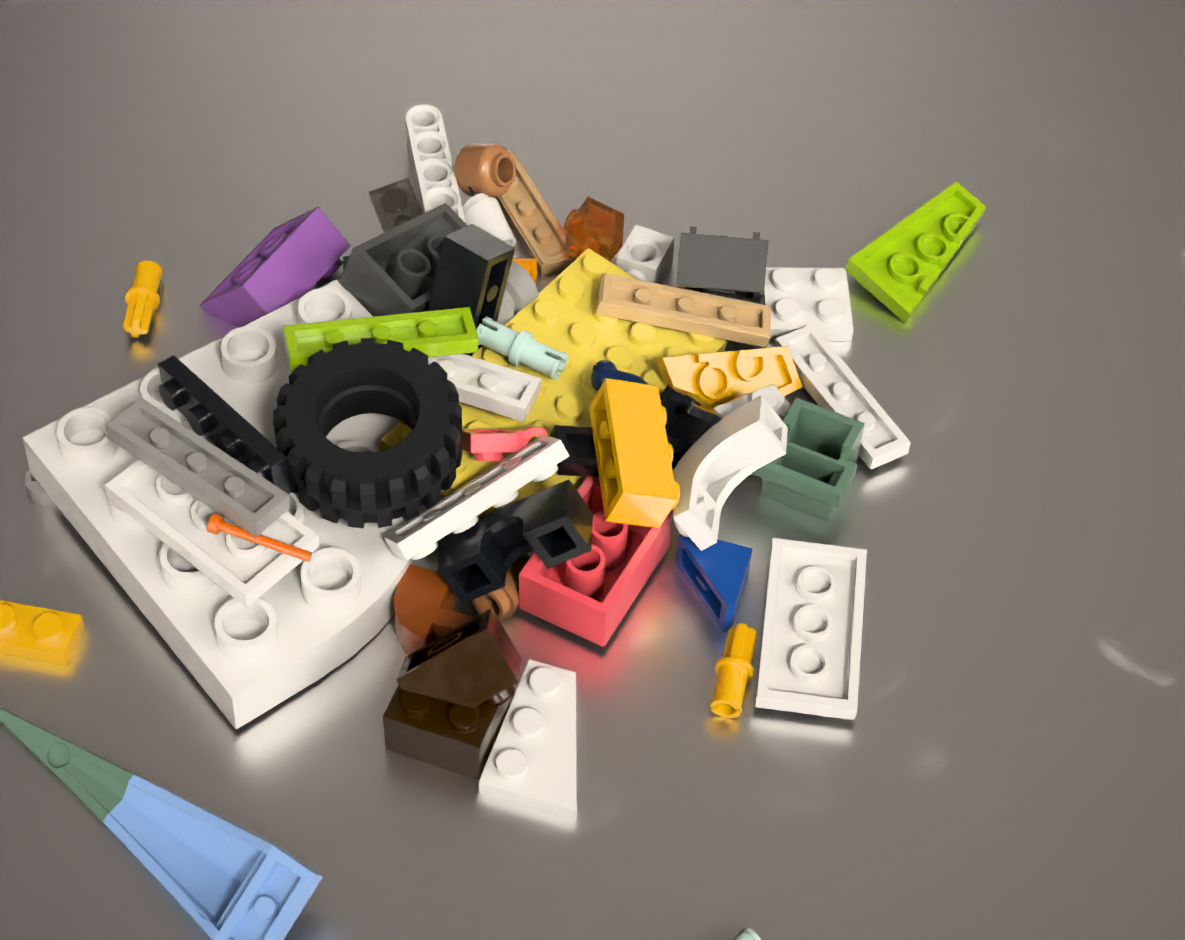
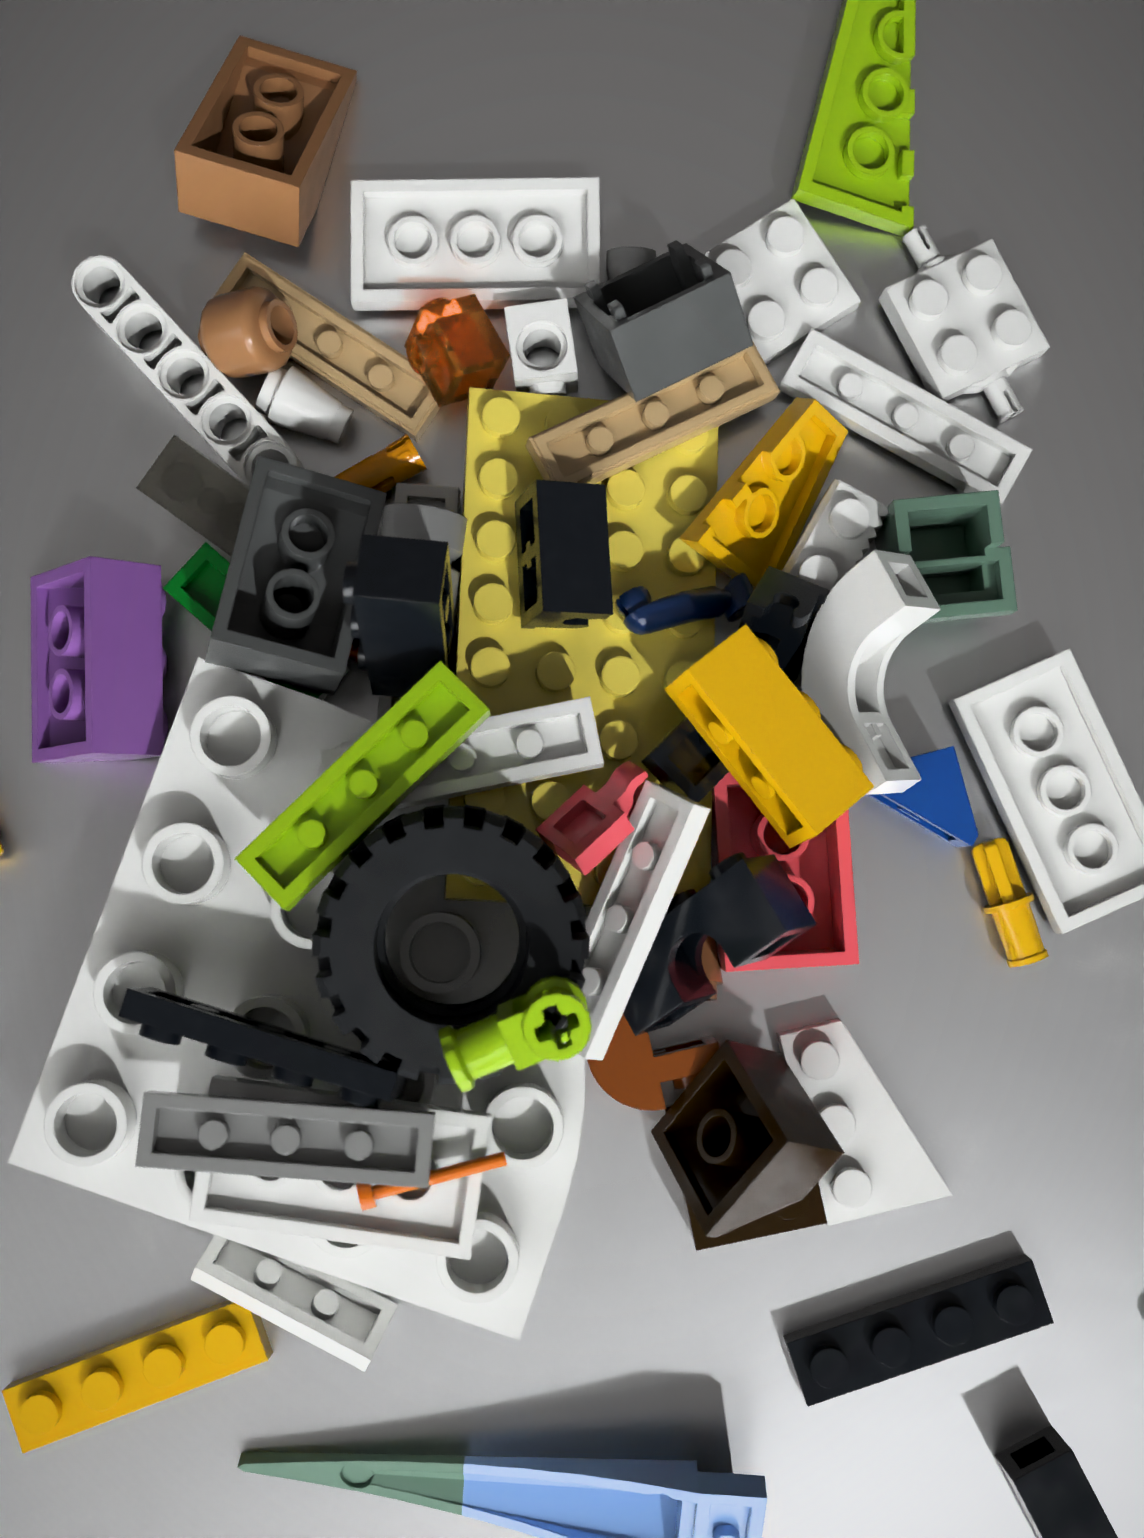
camera: 25 degrees left, 35 degrees up
light aqua pin [476,316,568,381] -> none
none -> medium nougat slope [174,35,357,248]
none -> white plate [191,1235,398,1372]
none -> white plate [351,177,601,311]
none -> lime connector [438,976,592,1093]
none -> black hinge [515,480,613,629]
none -> black plate [783,1254,1054,1406]
none -> white plate [878,225,1050,423]

